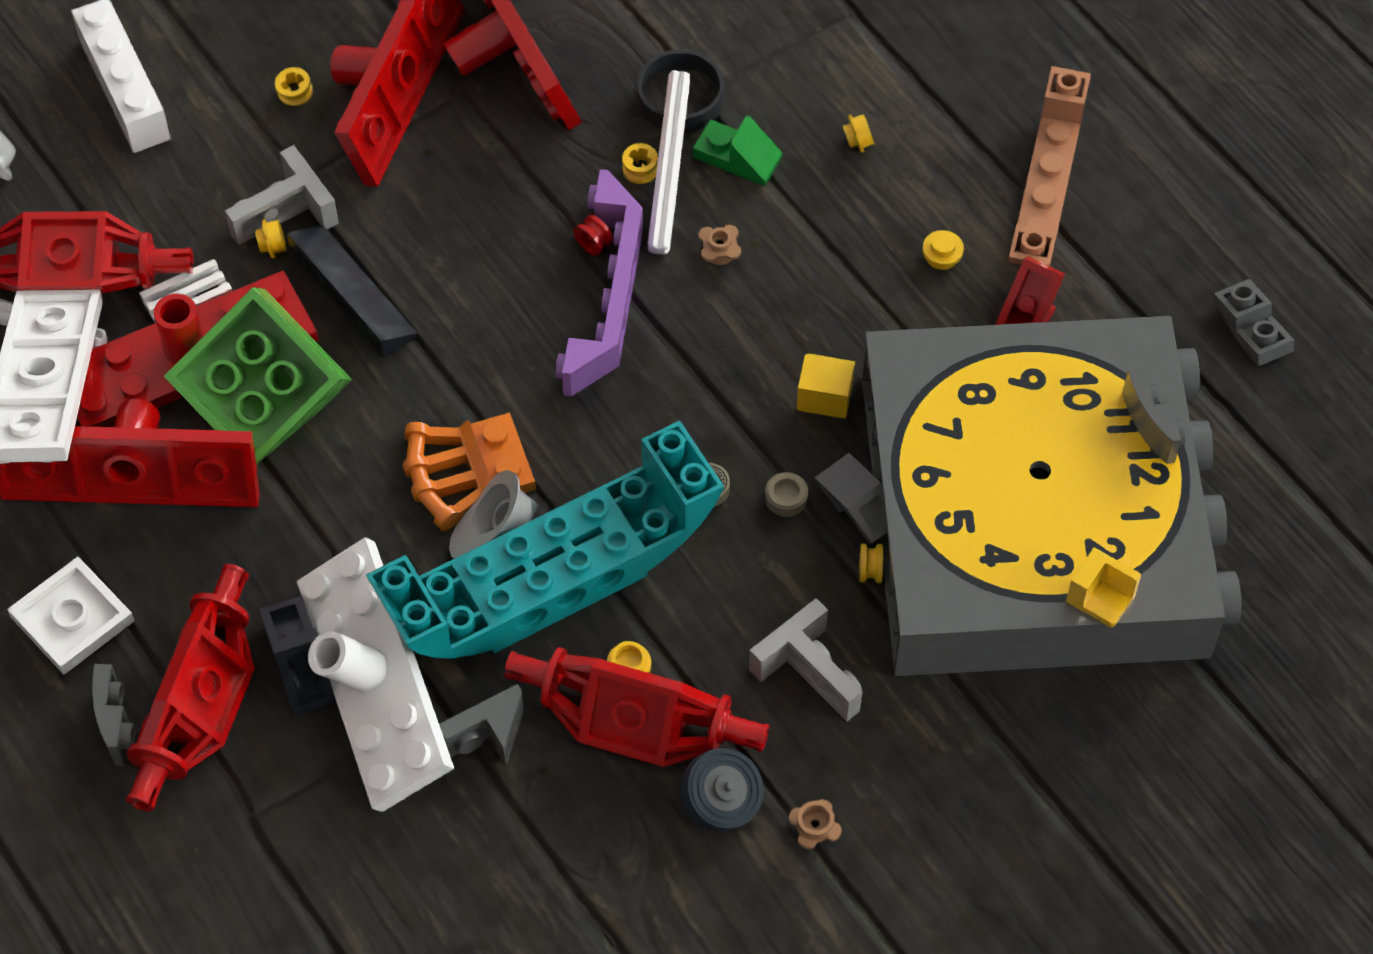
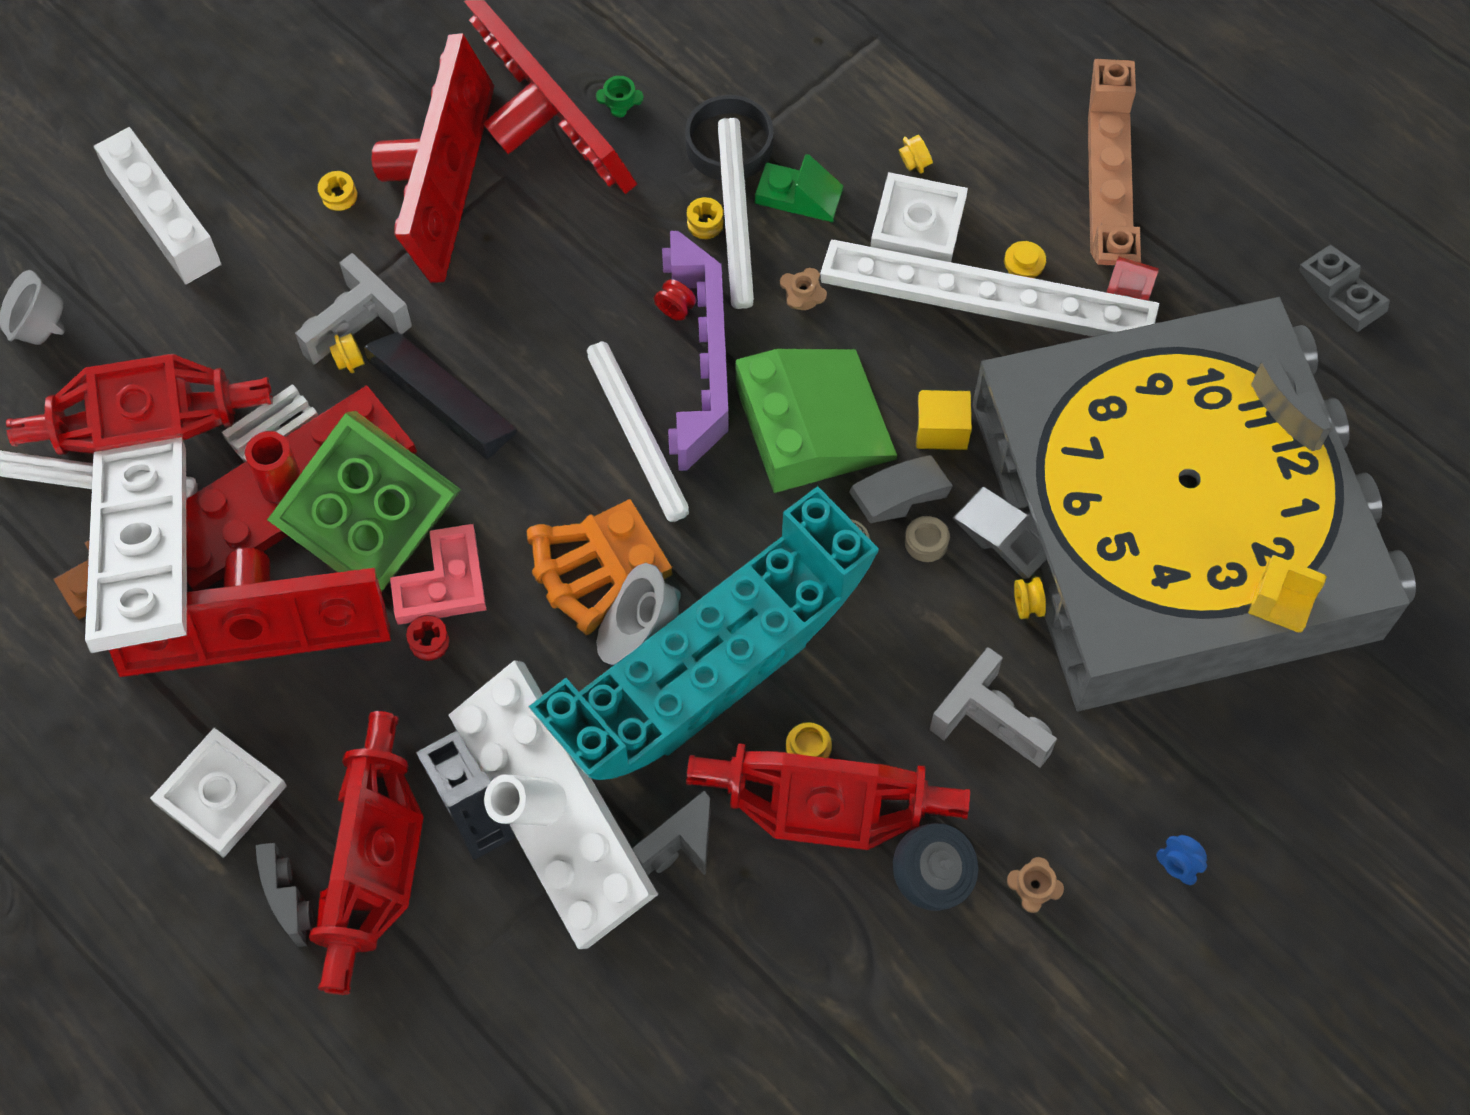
camera: 10 degrees left, 5 degrees up
none -> coral plate [390,524,486,625]
none -> red bush [406,615,450,661]
none -> white axle [587,341,689,522]
none -> green plate [596,76,643,117]
none -> bright green slope [736,349,897,493]
none -> white plate [820,239,1159,337]
none -> dark grey slope [849,455,953,523]
none -> white plate [871,172,968,262]
none -> blue plate [1156,835,1207,885]

